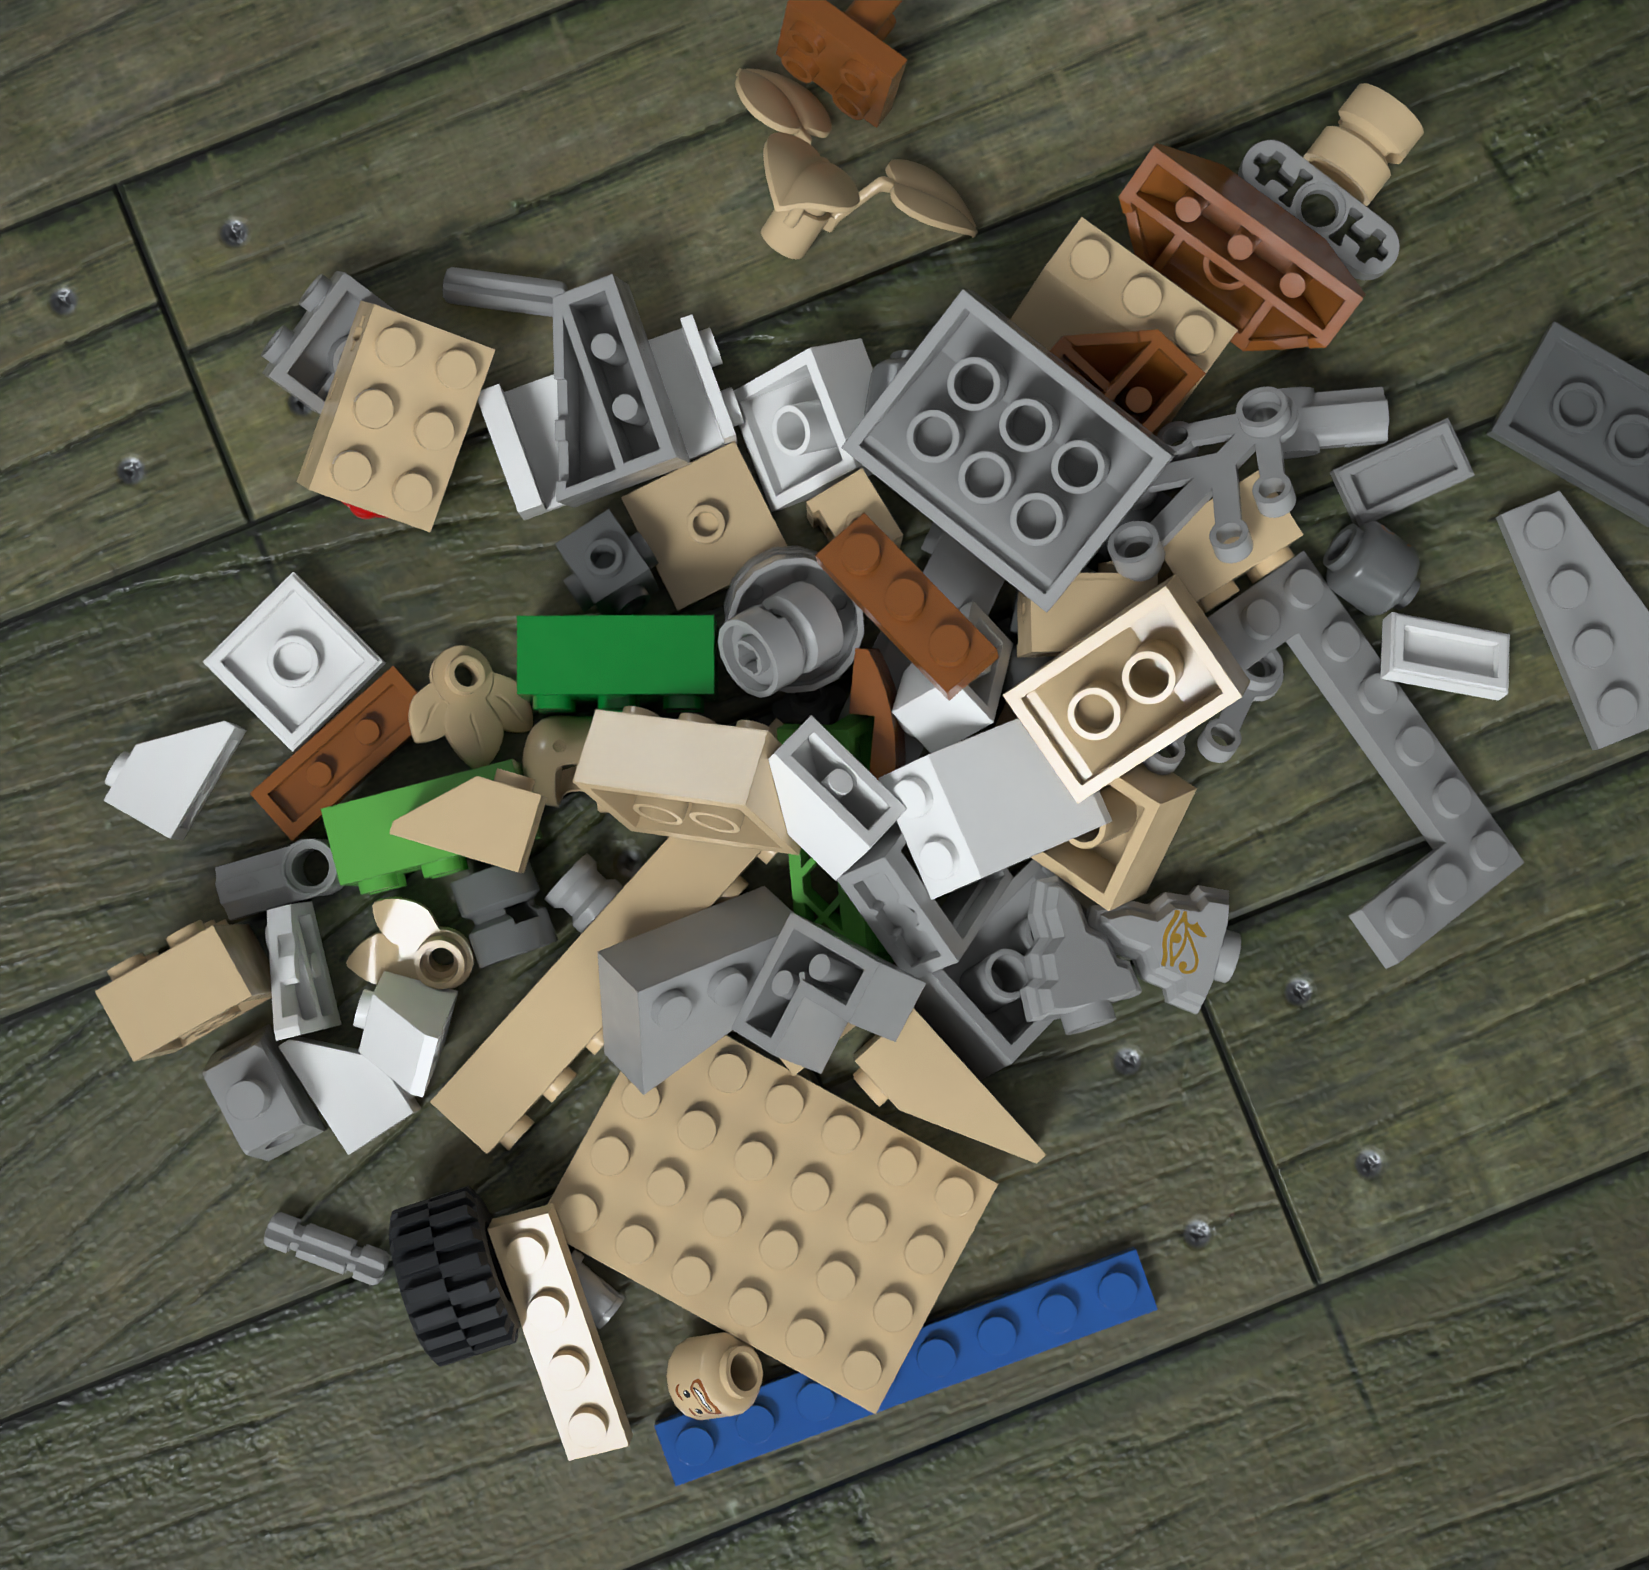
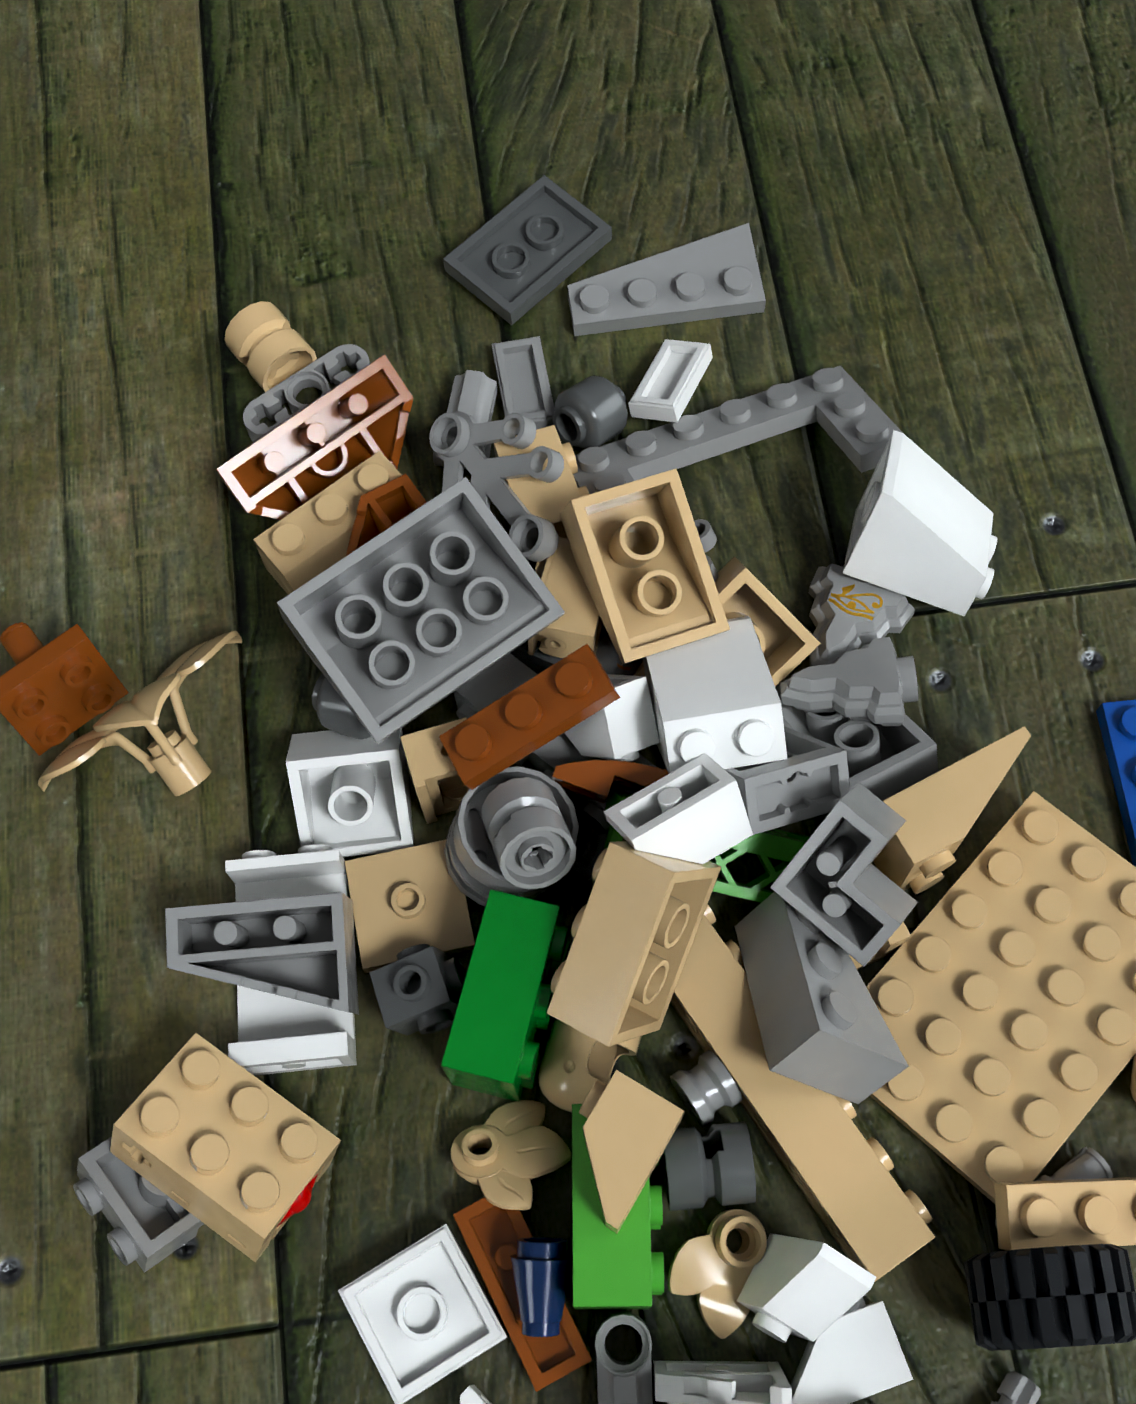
camera: 70 degrees left, 20 degrees down
light grey axle [443,267,568,317] -> none
none -> dark blue cone [510,1237,573,1337]
none -> white slope [843,430,997,616]

